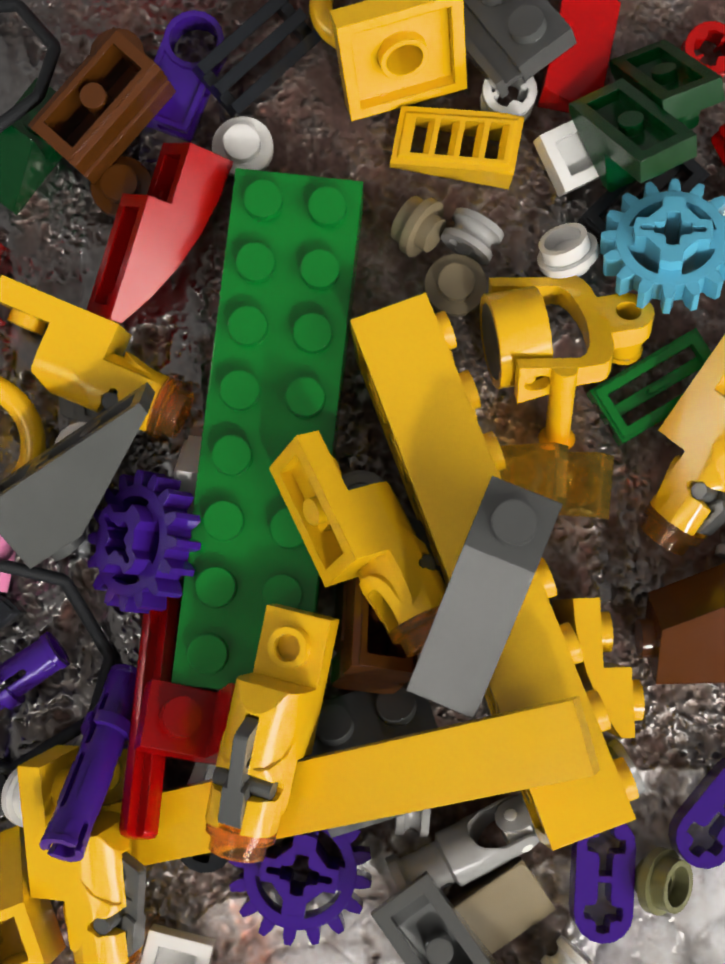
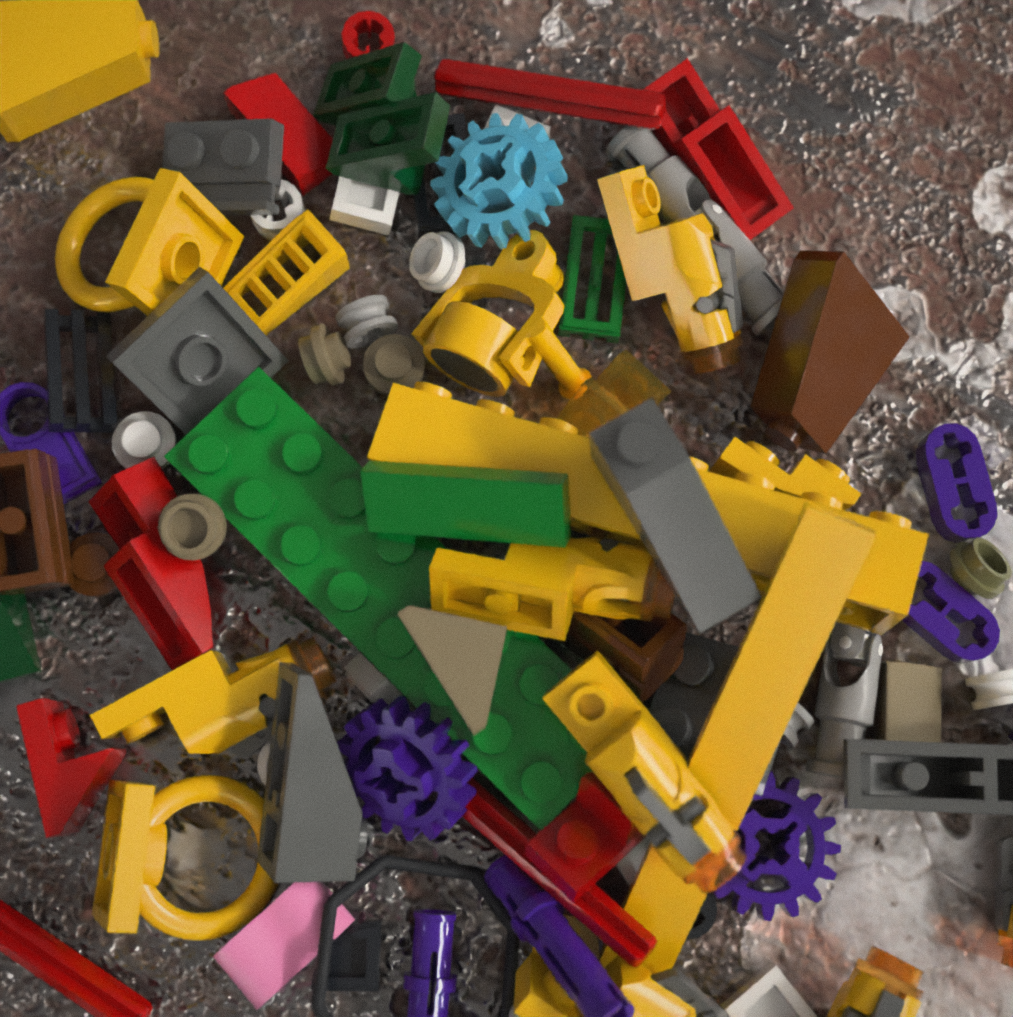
camera: 60 degrees left, 5 degrees down
none -> dark grey plate [106,267,289,435]
none -> dark tan plate [158,493,227,560]
none -> green tile [360,460,571,547]
none -> dark tan slope [398,605,507,736]

